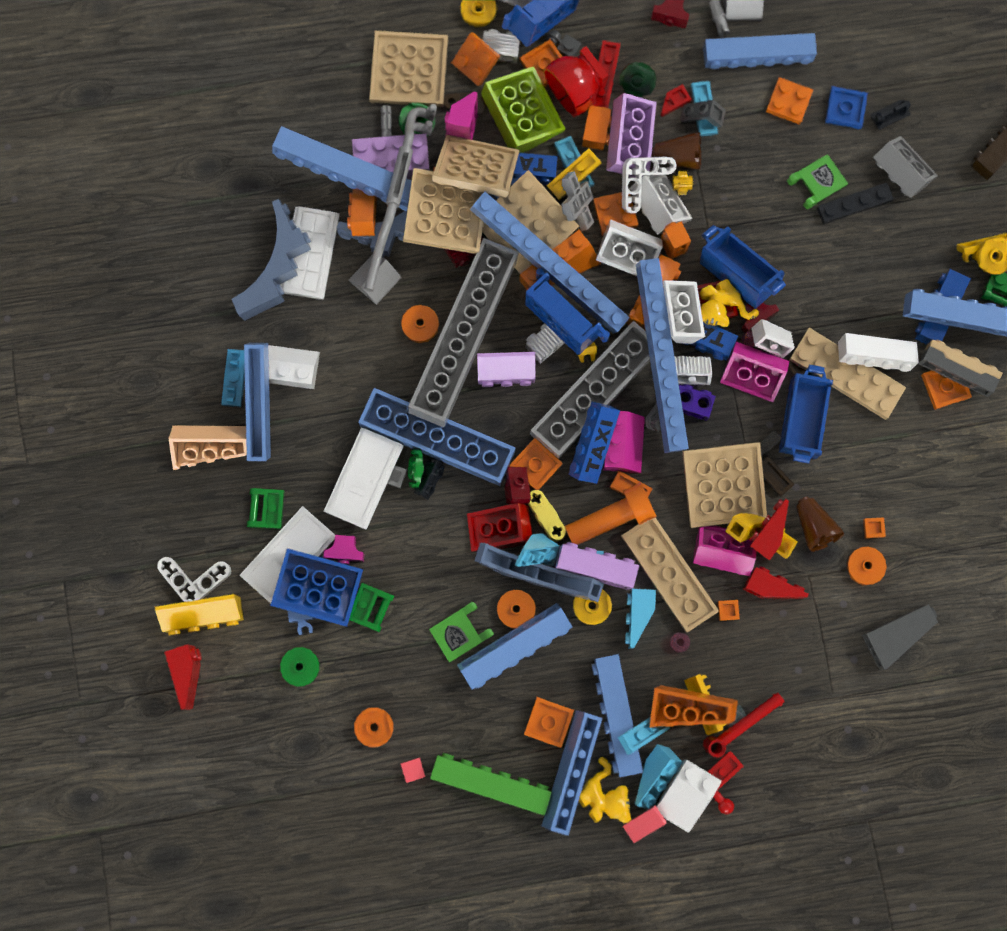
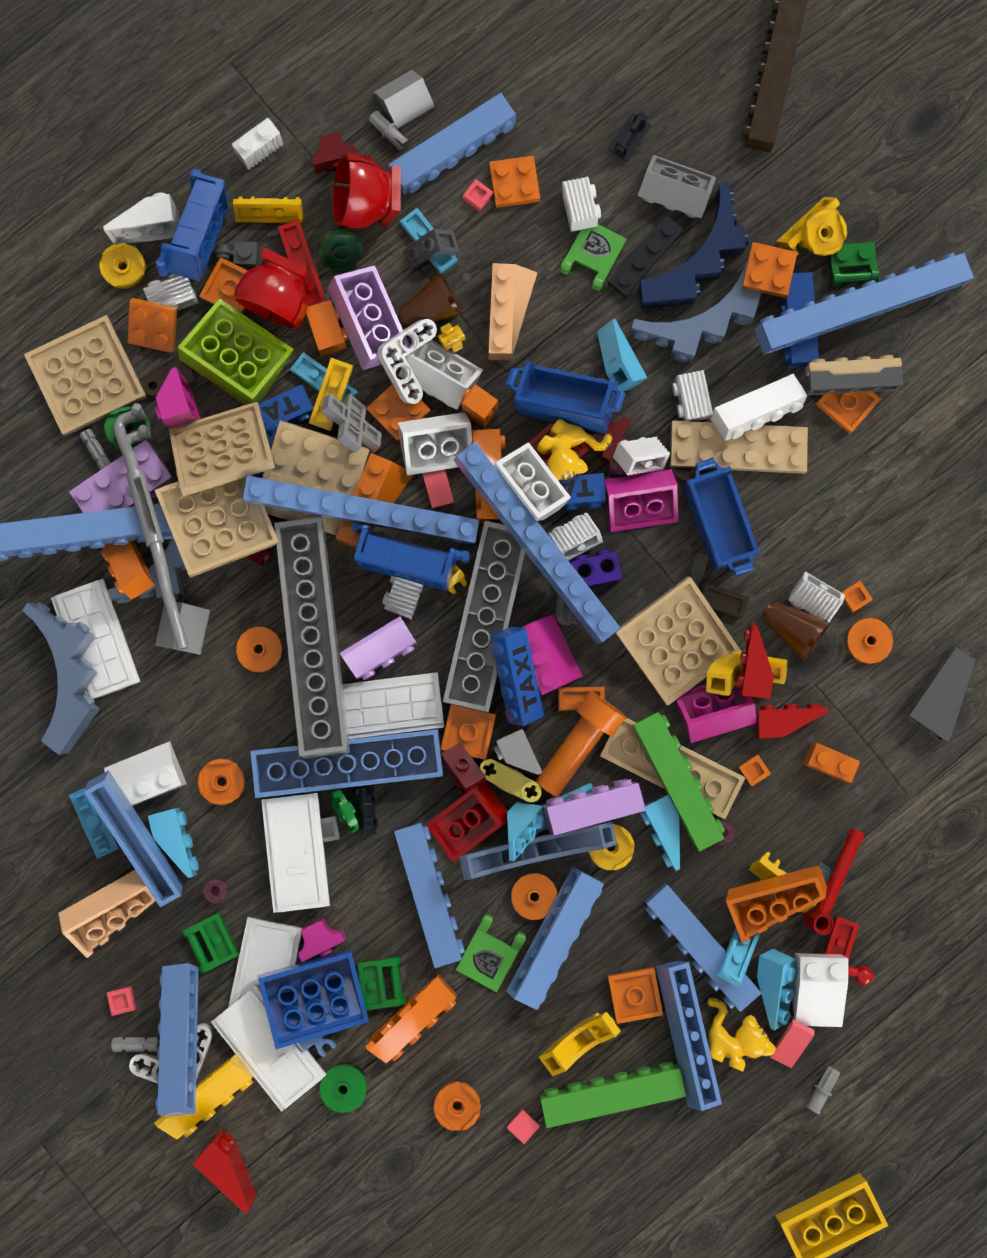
camera: 30 degrees left, 5 degrees up
red tile [661,84,692,117] -> none
blue tile [825,86,868,129] -> none
none -> coral tile [107,986,136,1016]
none -> light grey axle [111,1037,159,1052]
none -> medium azure slope [148,807,199,878]
none -> medium blue brick [156,963,199,1117]
none -> orange plate [198,759,245,805]
none -> clear pink plate [203,879,227,903]
none -> white piece [211,985,326,1112]
none -> yellow plate [233,197,304,223]
none -> red plate [332,153,401,229]
none -> white piece [343,672,444,739]
none -> orange wedge [365,973,457,1063]
none -> medium blue brick [394,822,465,968]
none -> coral tile [422,469,454,509]
none -> coral tile [462,179,494,212]
none -> light nougat wedge [489,263,537,361]
none -> light grey slope [493,729,542,775]
none -> yellow arch [539,1012,621,1076]
none -> white brick [561,177,601,231]
none -> medium azure slope [597,319,647,391]
none -> sand blue arch [630,260,761,363]
none -> bright green brick [632,712,725,852]
none -> dark blue arch [638,182,749,309]
none -> white brick [672,370,713,422]
none -> orange plate [742,242,797,298]
none -> white brick [788,572,845,622]
none -> orange brick [802,743,860,783]
none -> light grey axle [806,1066,840,1114]

